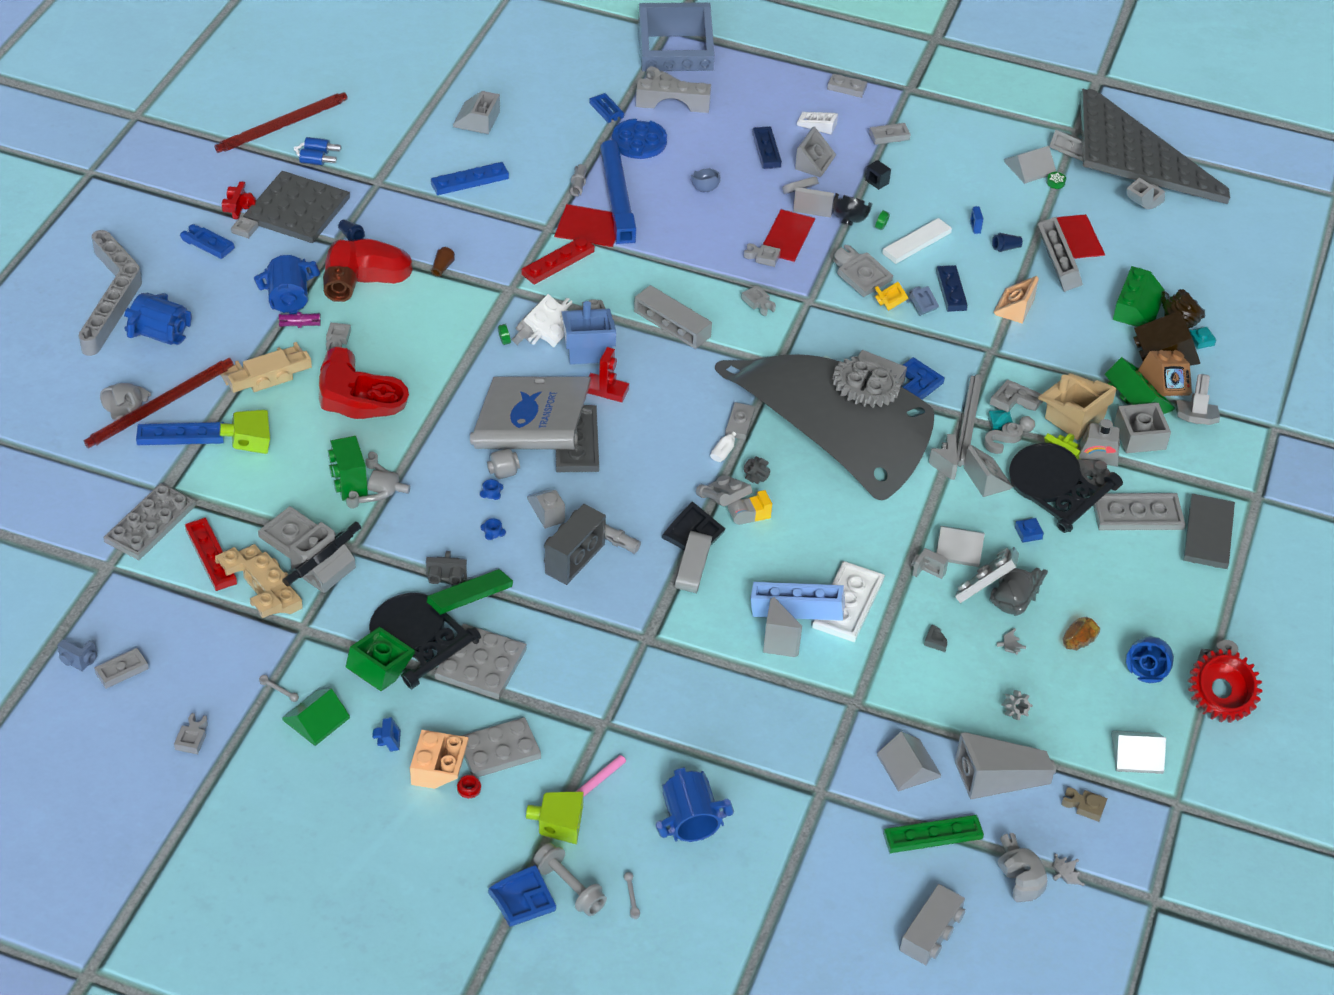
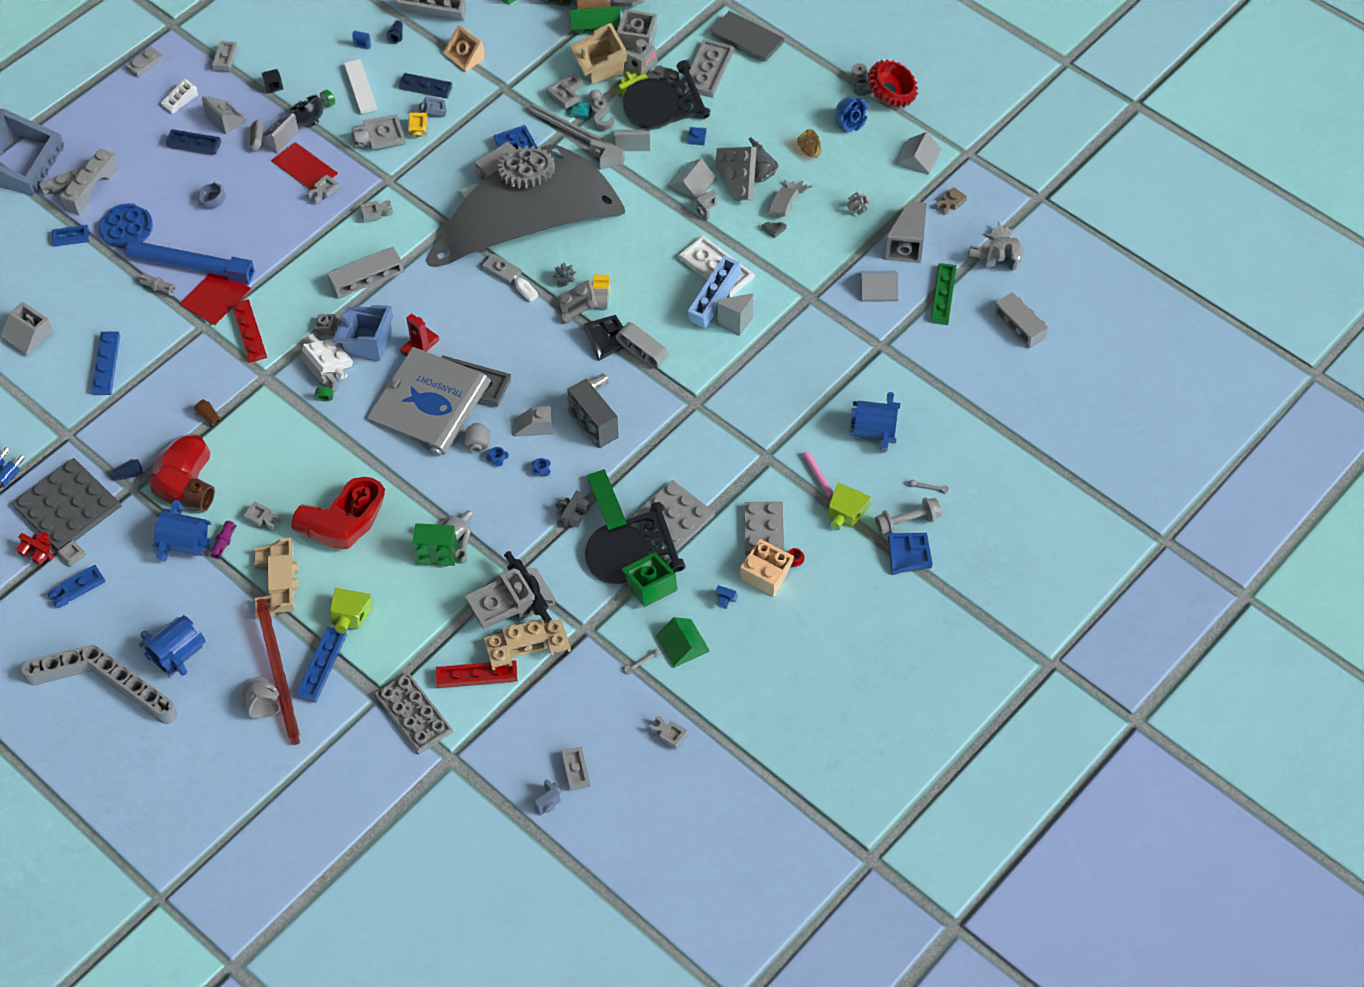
camera: 65 degrees left, 10 degrees up
none -> light grey slope [769,187,798,217]

